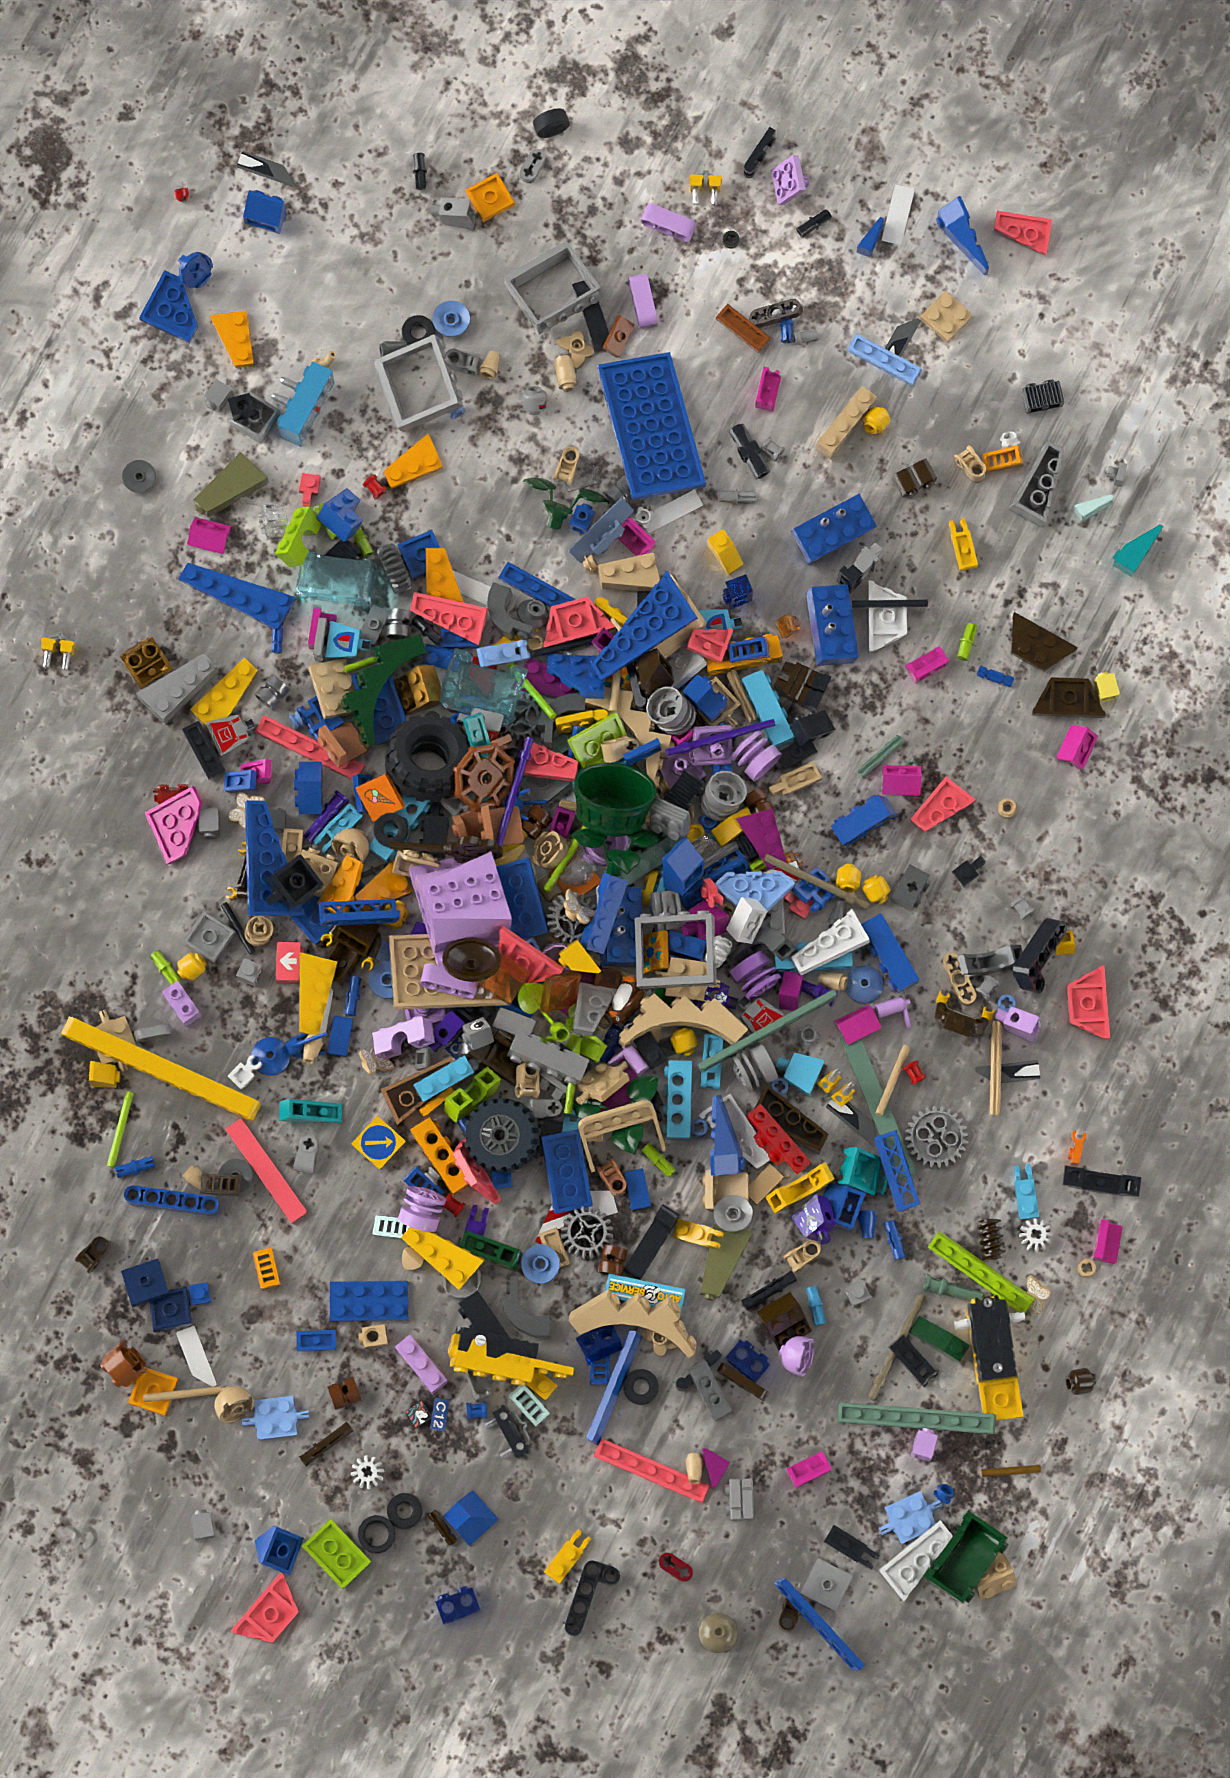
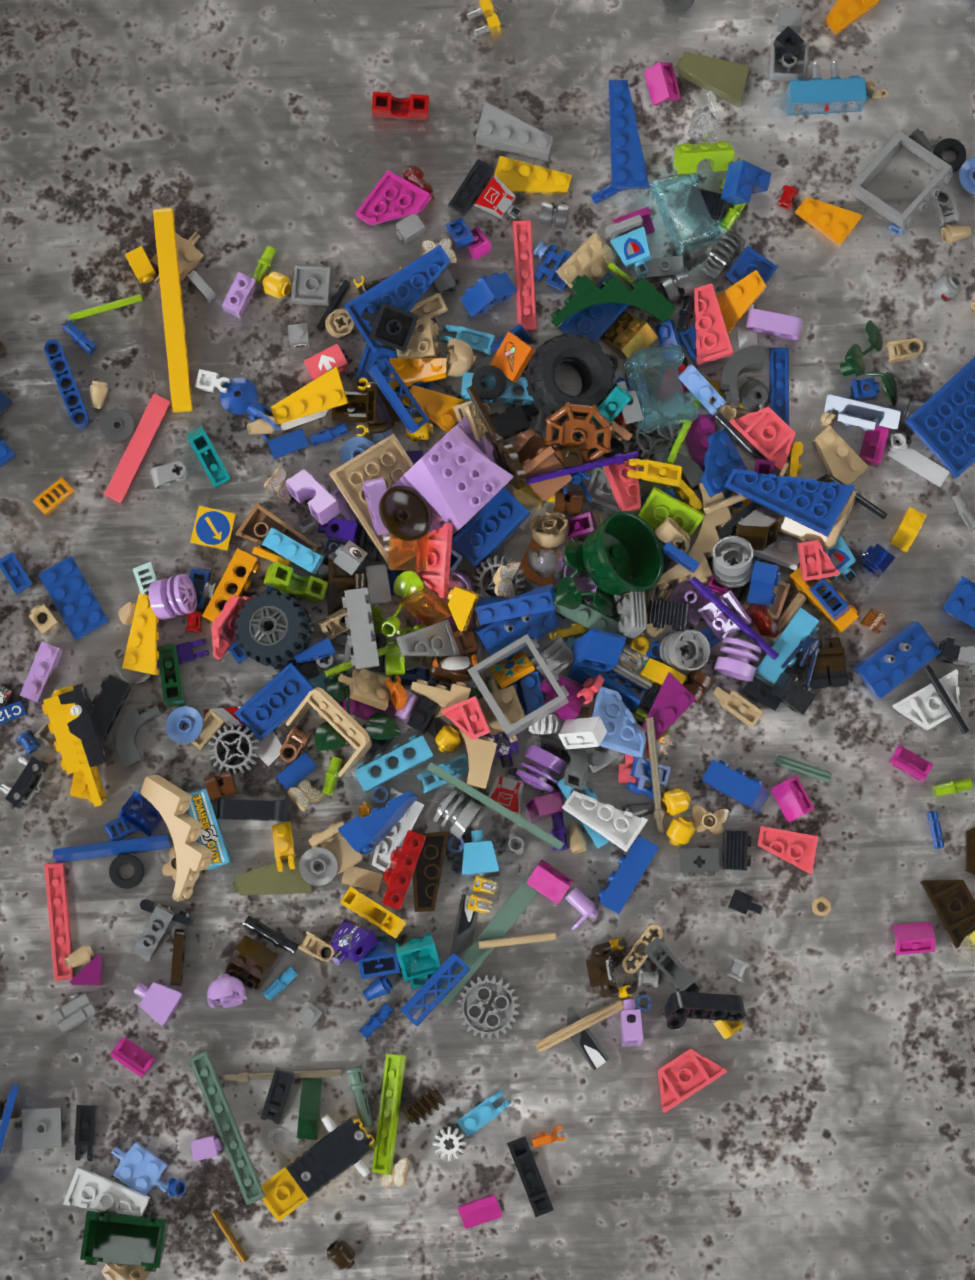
camera: 65 degrees right, 5 degrees up
pearl gold slope [119,636,173,690] -> none
dark brown slope [200,1174,241,1197] -> none
coral plate [299,473,321,507] -> none
dark purple pin [303,790,349,844] -> none
nougat bracket [317,722,369,768] -> none
light aqua slope [508,1385,550,1427] -> none
tan brick [537,875,564,903] -> none
lime bar [543,826,586,893] -> none
clear blue brick [725,1339,771,1383] -> none
medium blue dish [845,966,883,1004] -> none
red bush [903,1060,927,1085] -> none
tan bush [1078,1259,1096,1278] -> none
none -> lavender torso [134,982,184,1026]
none -> tan animal [288,780,326,812]
none -> blue slope [294,638,337,664]
none -> light orange plate [358,801,373,818]
none -> red arch [371,92,430,121]
none -> orange plate [385,675,408,711]
none -> coral wing [441,696,491,740]
none -> dark brown plate [560,444,584,467]
none -> yellow hinge [627,459,682,487]
none -> tan animal [692,804,729,835]
none -> black brick [722,830,752,871]
none -> lavender beam [746,309,803,340]
none -> clear red plate [747,604,780,638]
none -> dark blue plant [781,636,820,687]
none -> black bar [826,474,887,519]

